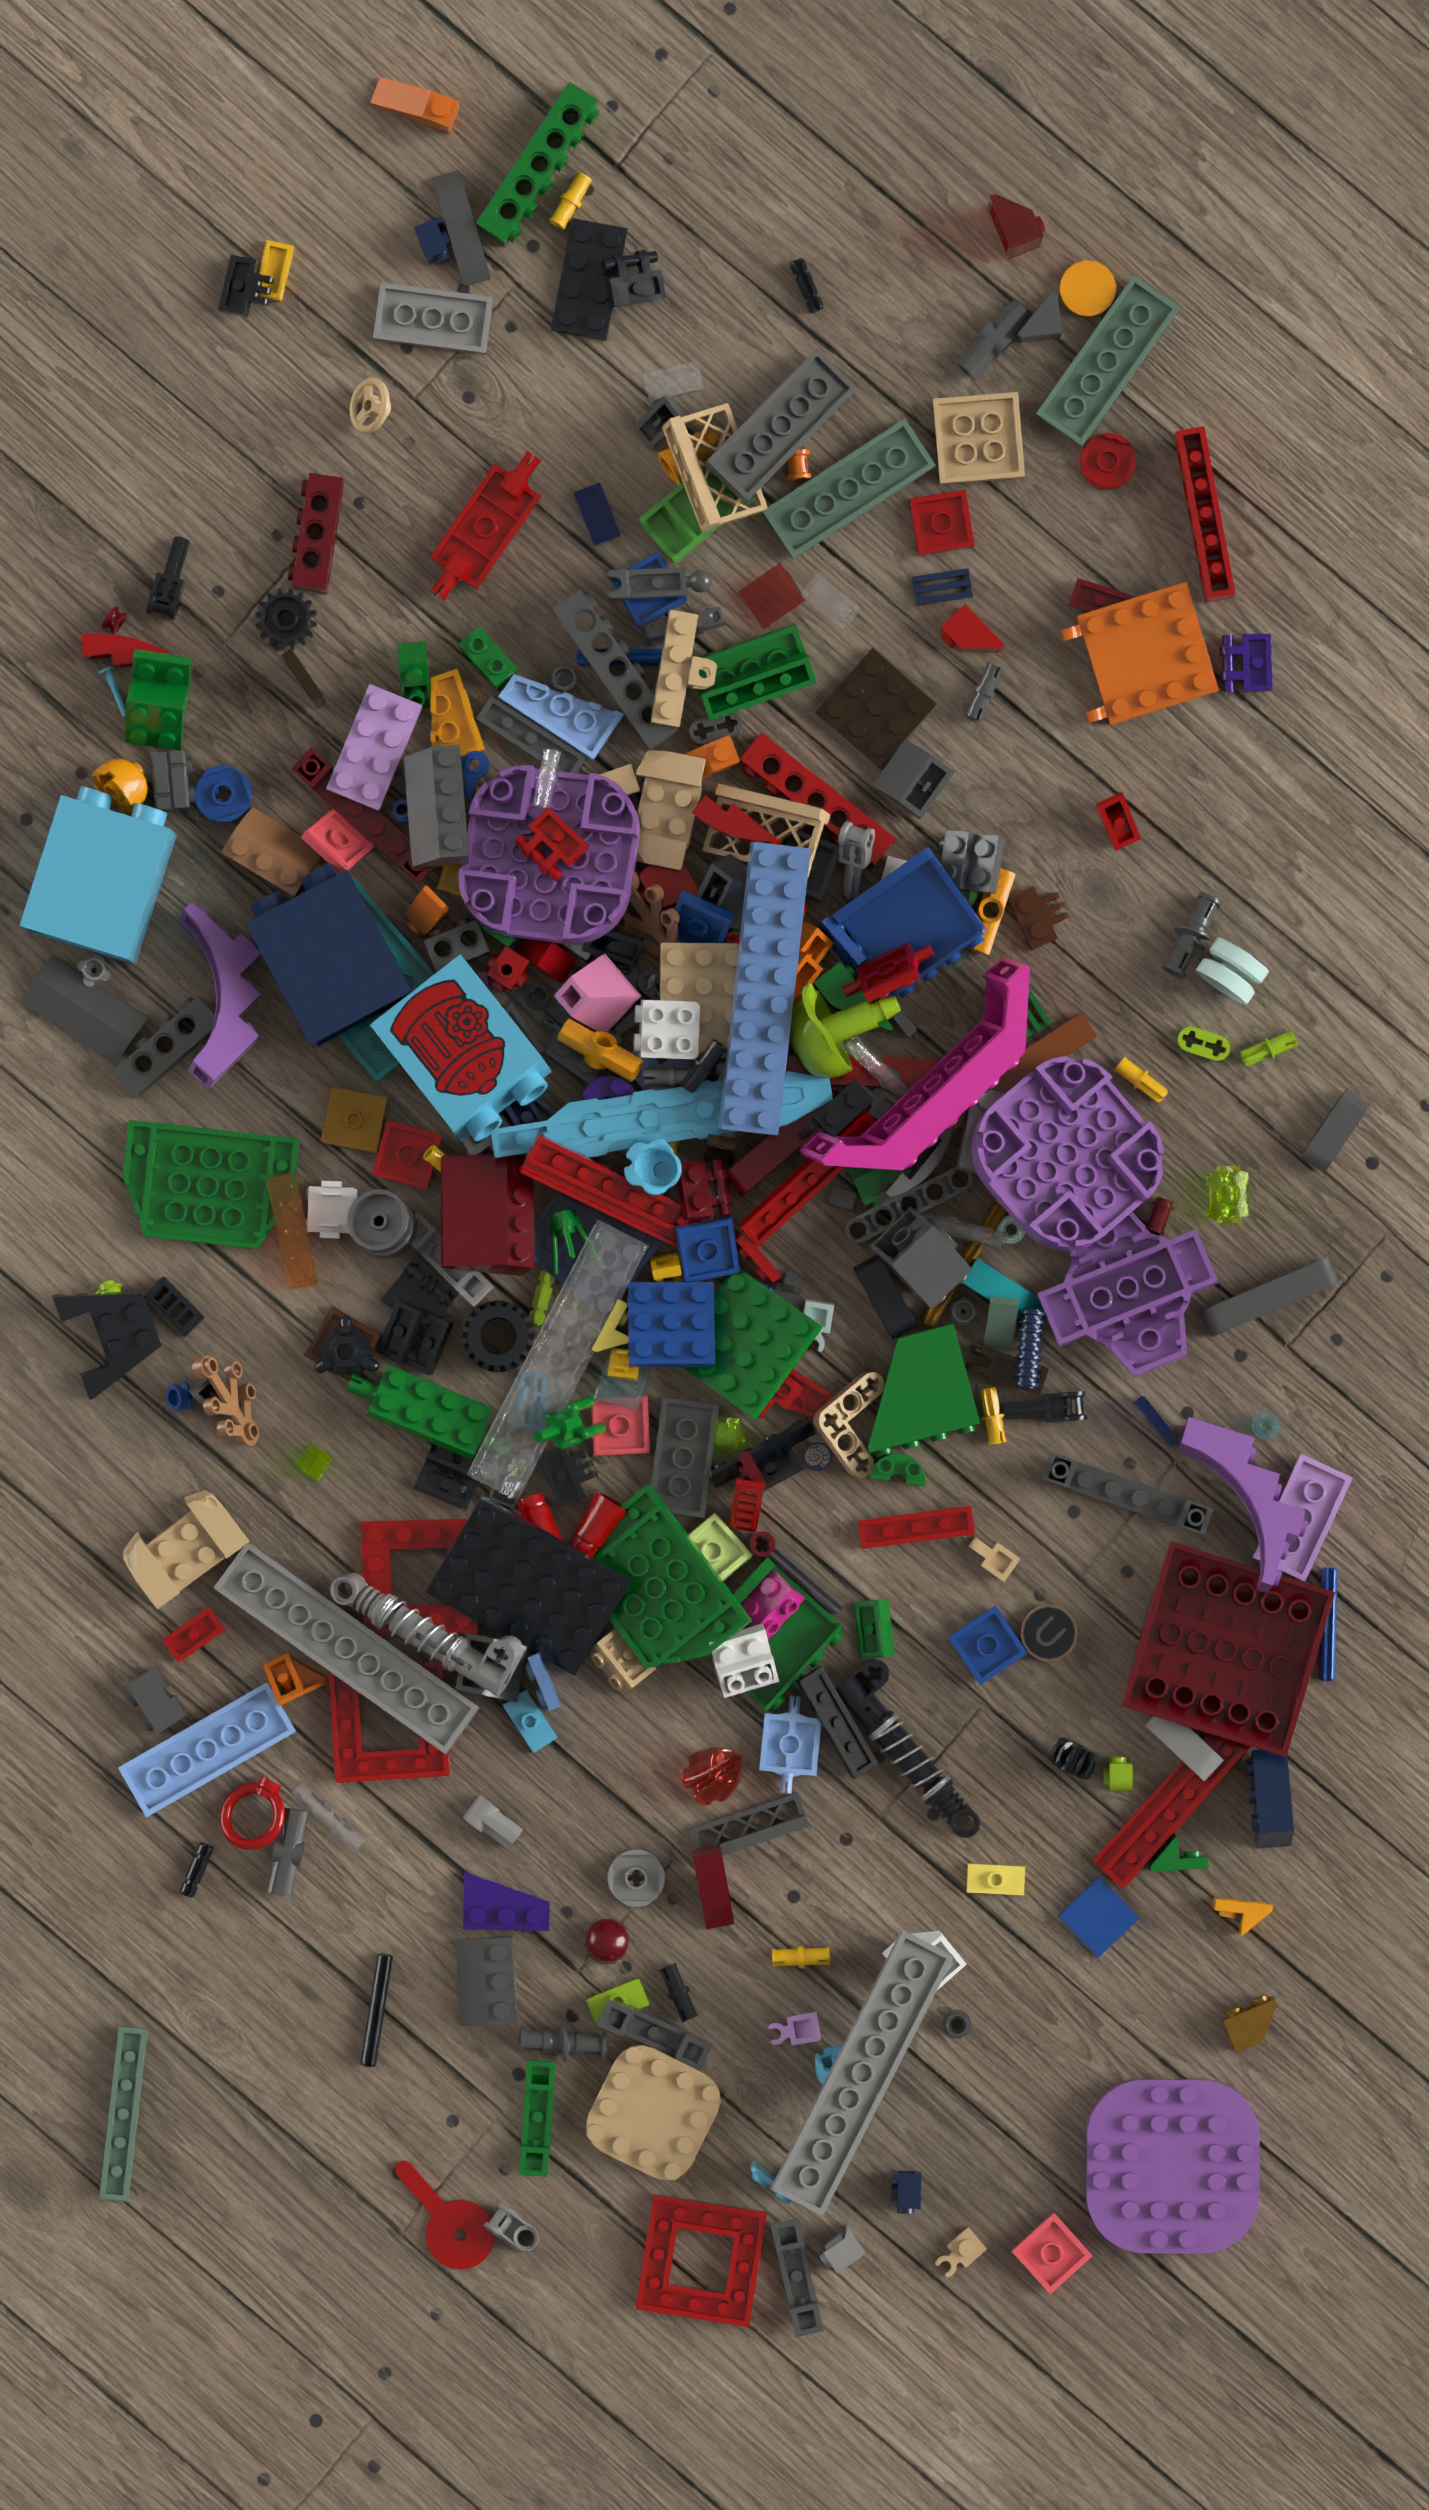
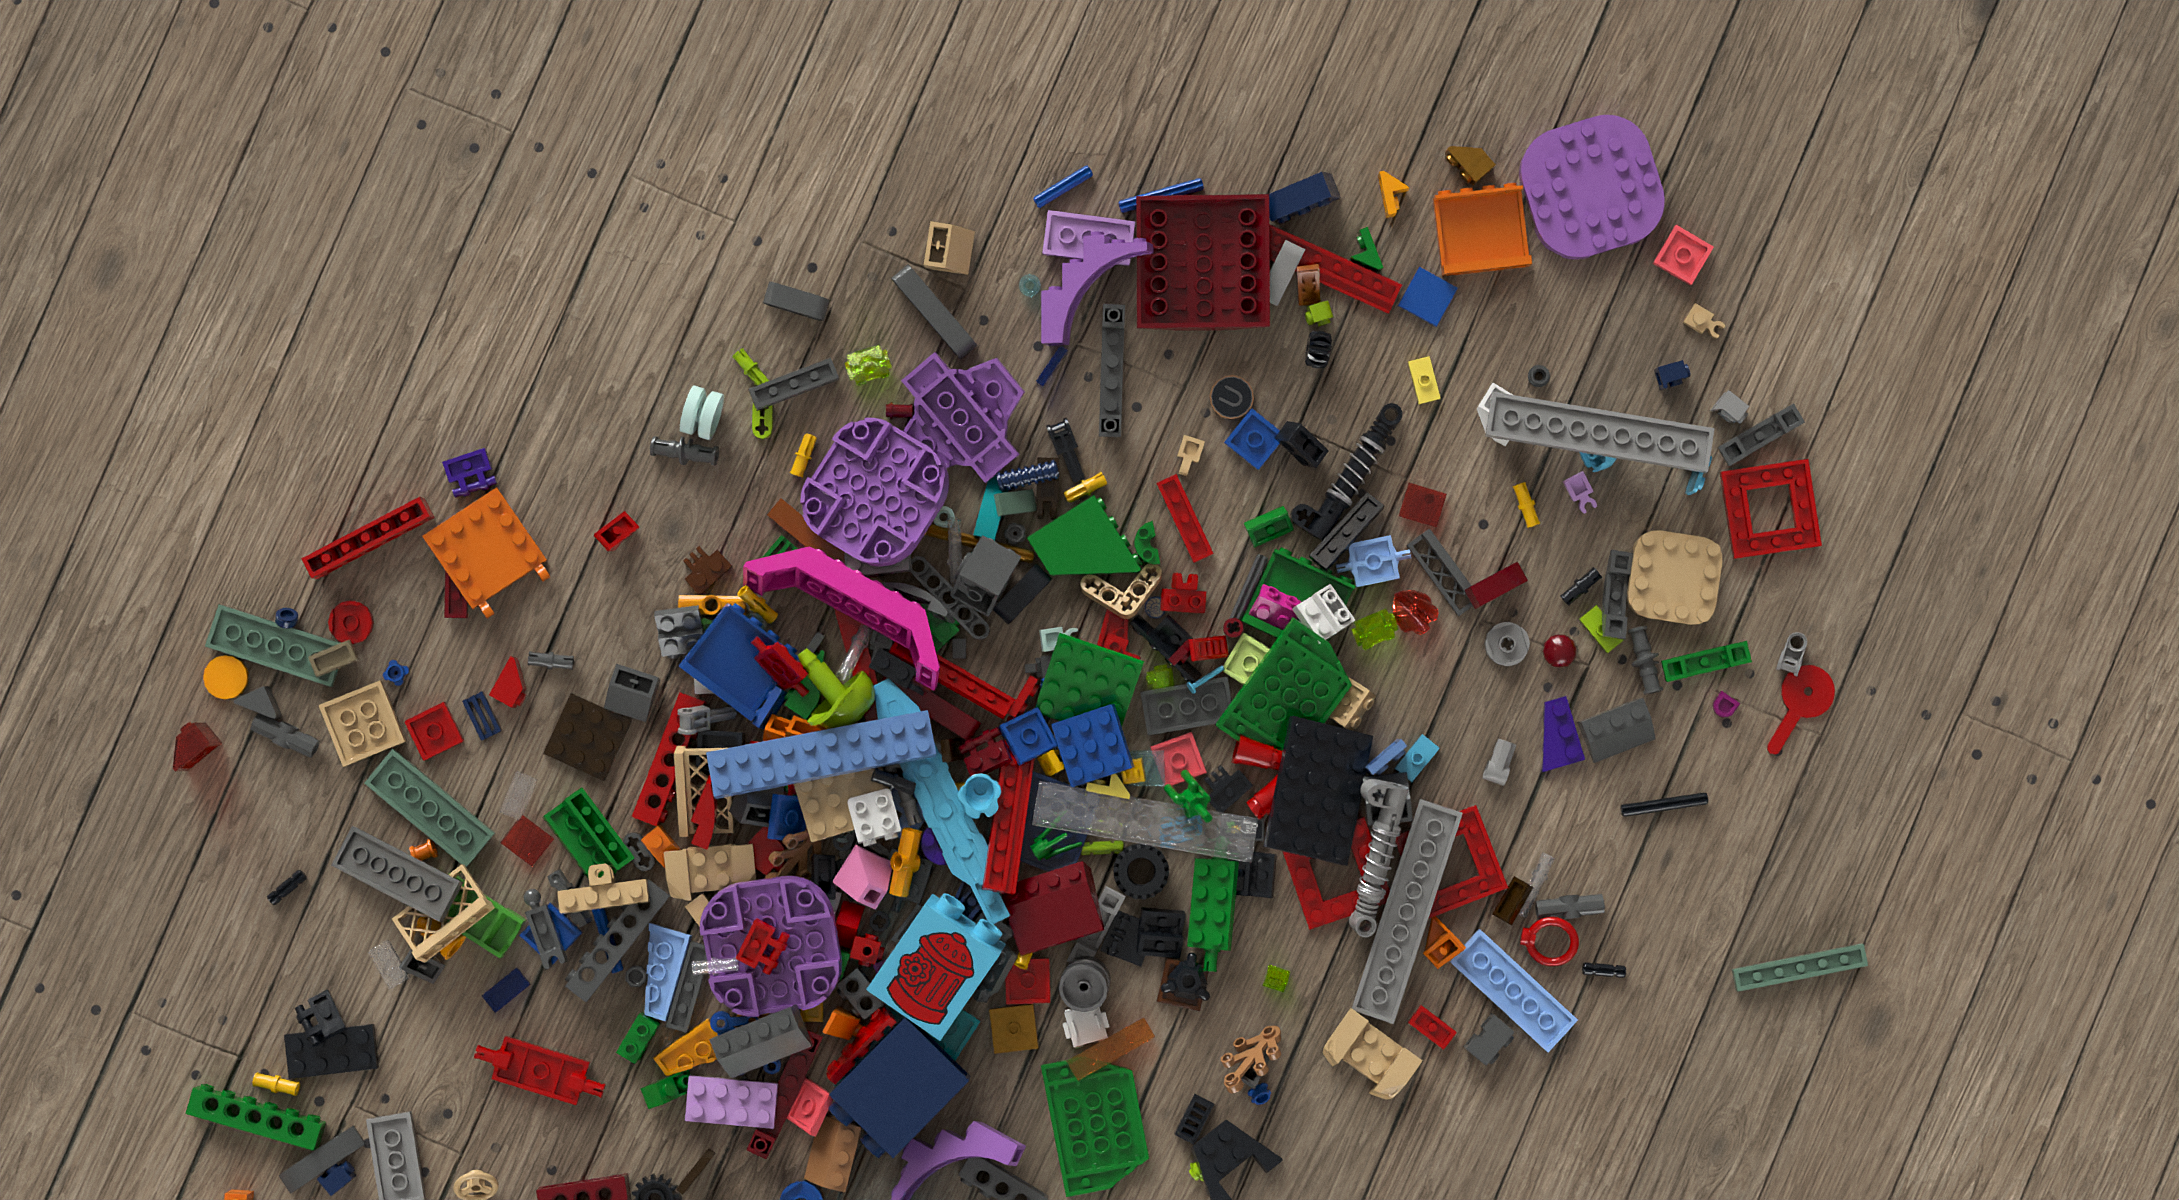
camera: 105 degrees left, 0 degrees up
none -> dark blue tile [275,608,298,628]
none -> dark tan tile [308,640,359,677]
none -> blue plate [383,660,409,686]
none -> yellow pin [737,585,778,624]
none -> dark grey plate [748,358,839,411]
none -> red wing [826,1006,897,1085]
none -> tan slope [924,221,975,275]
none -> dark grey hinge [972,945,1017,1003]
none -> blue axle [1033,165,1093,208]
none -> red plate [1160,573,1206,613]
none -> medium azure pin [1186,665,1224,694]
none -> black brick [1275,421,1329,468]
none -> dark orange plate [1296,264,1321,306]
none -> clear neon green piece [1351,608,1399,650]
none -> clear red piece [1399,483,1447,528]
none -> orange panel [1433,183,1532,277]
none -> dark brown tile [1492,876,1534,926]
none -> magenta tile [1712,691,1740,717]

